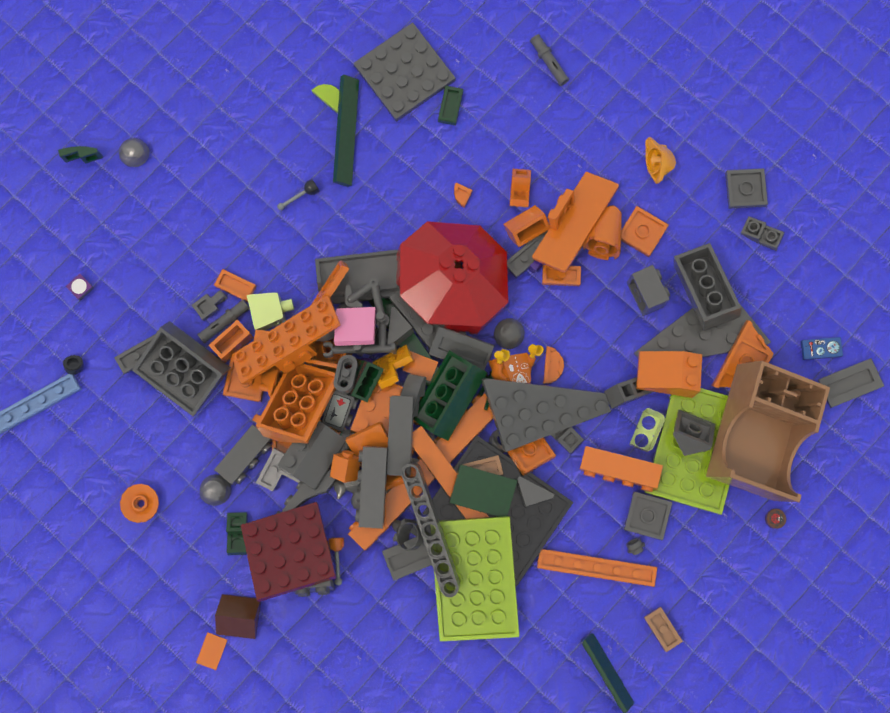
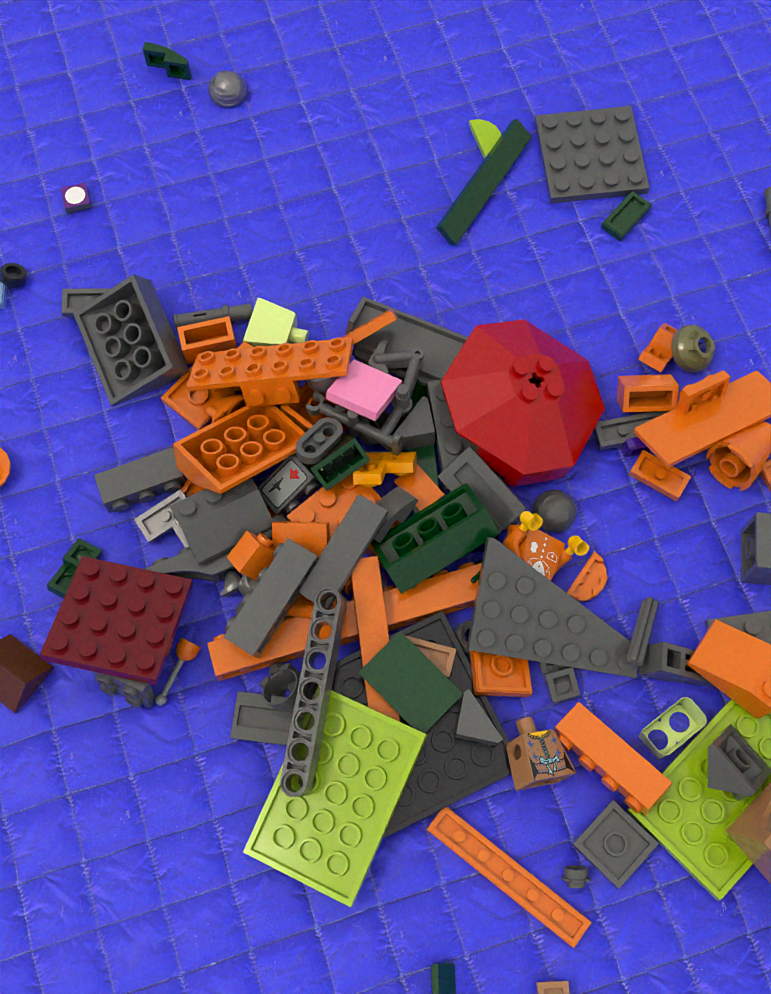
camera: 25 degrees right, 10 degrees down
dark grey plate [192,290,228,321] -> none
flat silver piece [200,474,231,506] -> none
orange tile [214,269,257,303] -> none
hinge [277,179,320,210] -> none
orange tile [454,183,473,208] -> none
none -> medium nougat torso [506,717,576,791]
none -> dark grey axle [626,597,659,668]
none -> olive piece [671,324,715,373]

